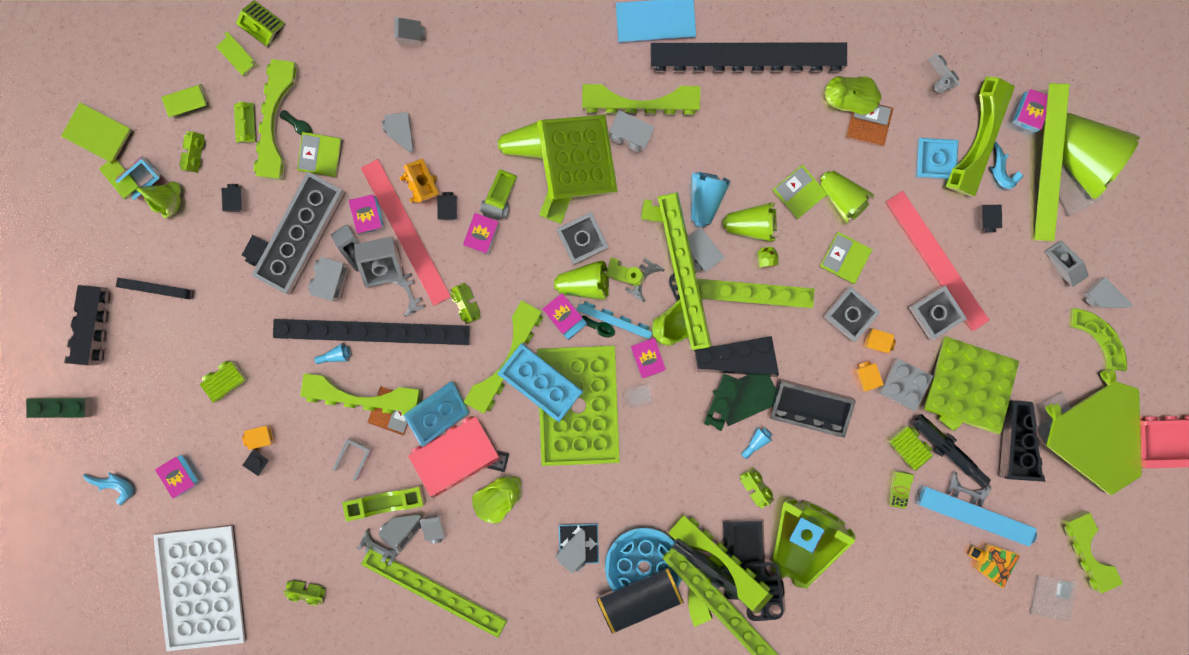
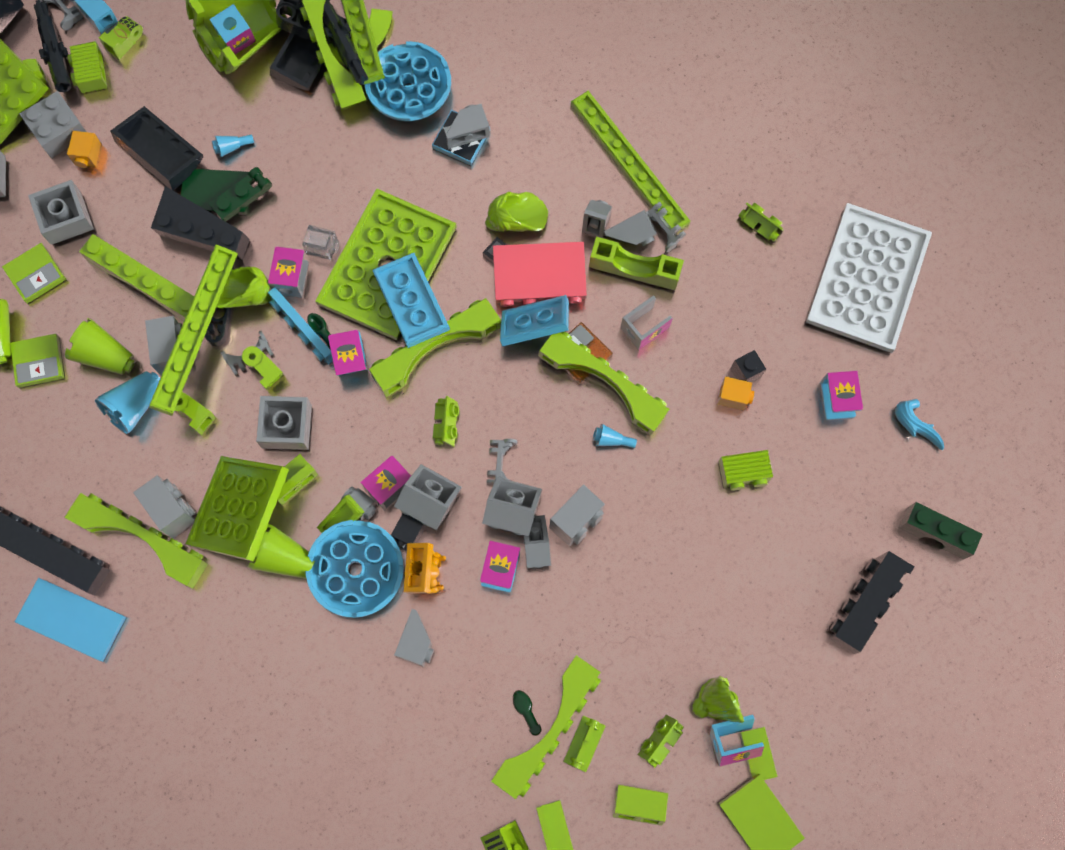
camera: 150 degrees left, 15 degrees down
black beam [115,277,192,300] -> none
black brick [221,184,246,213] -> none
black brick [242,235,269,266] -> none
light grey brick [251,171,345,294] -> none
black brick [273,319,472,345] -> none
lime tile [297,131,342,177] -> none
coral tile [361,159,451,306] -> none
light grey slope [394,17,426,44] -> none
lime cone [554,260,609,300] -> none
black slope [596,566,684,634] -> none
lime hinge [740,467,774,509] -> none
lime rock [757,246,779,268] -> none
light orange brick [864,328,896,354] -> none
none -> medium azure brick [306,520,404,618]
none -> light grey brick [394,464,462,530]

